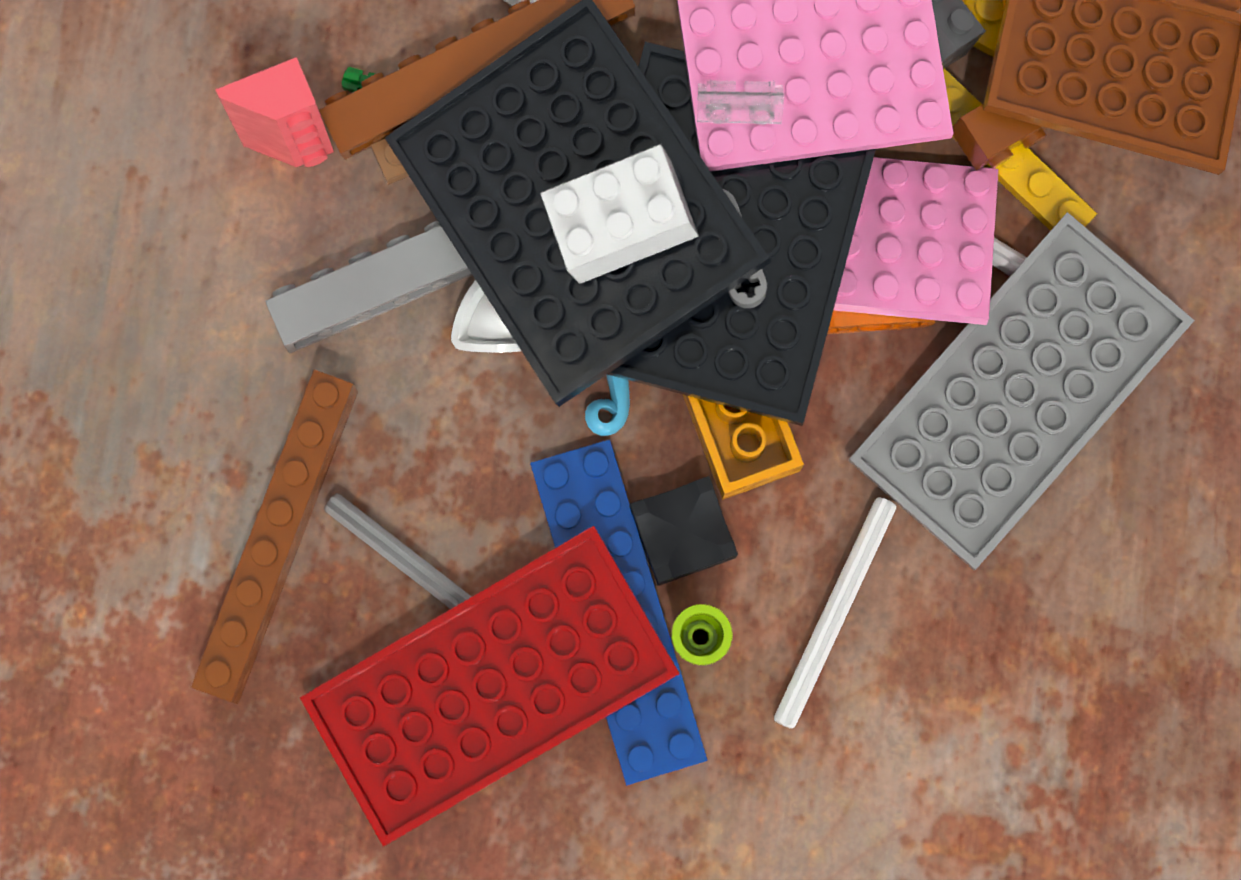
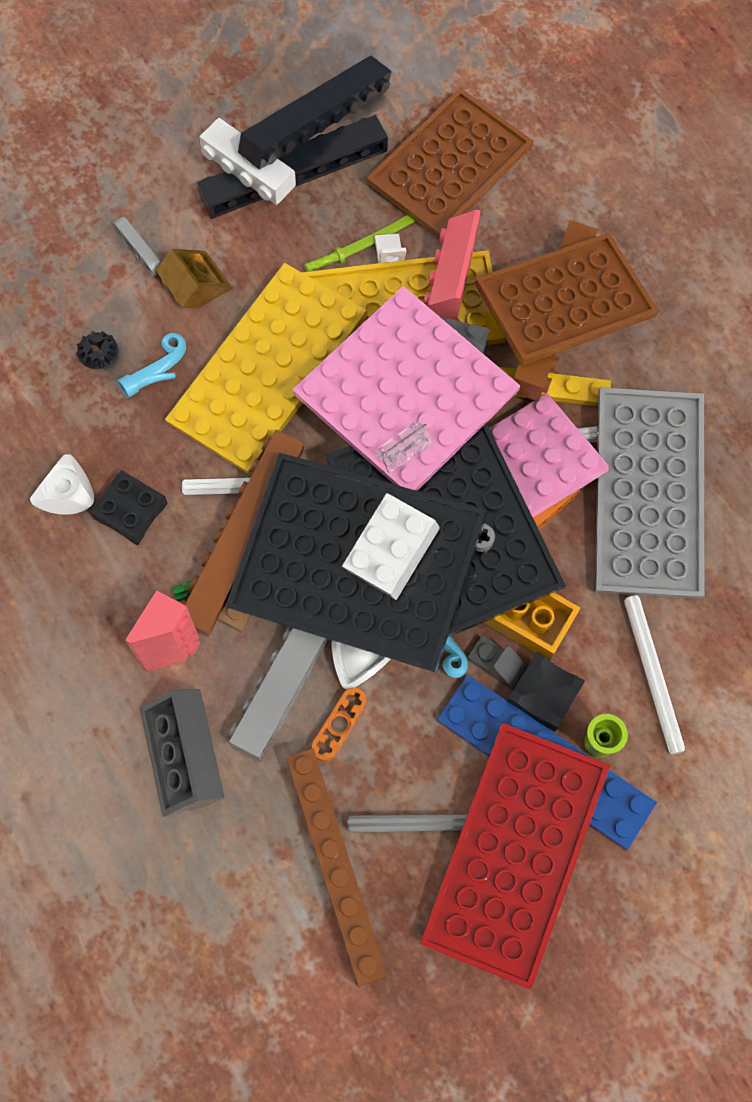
camera: 35 degrees left, 10 degrees down
none -> dark grey slope [140,689,225,817]
none -> orange beam [312,688,367,762]
none -> dark grey slope [467,635,528,690]

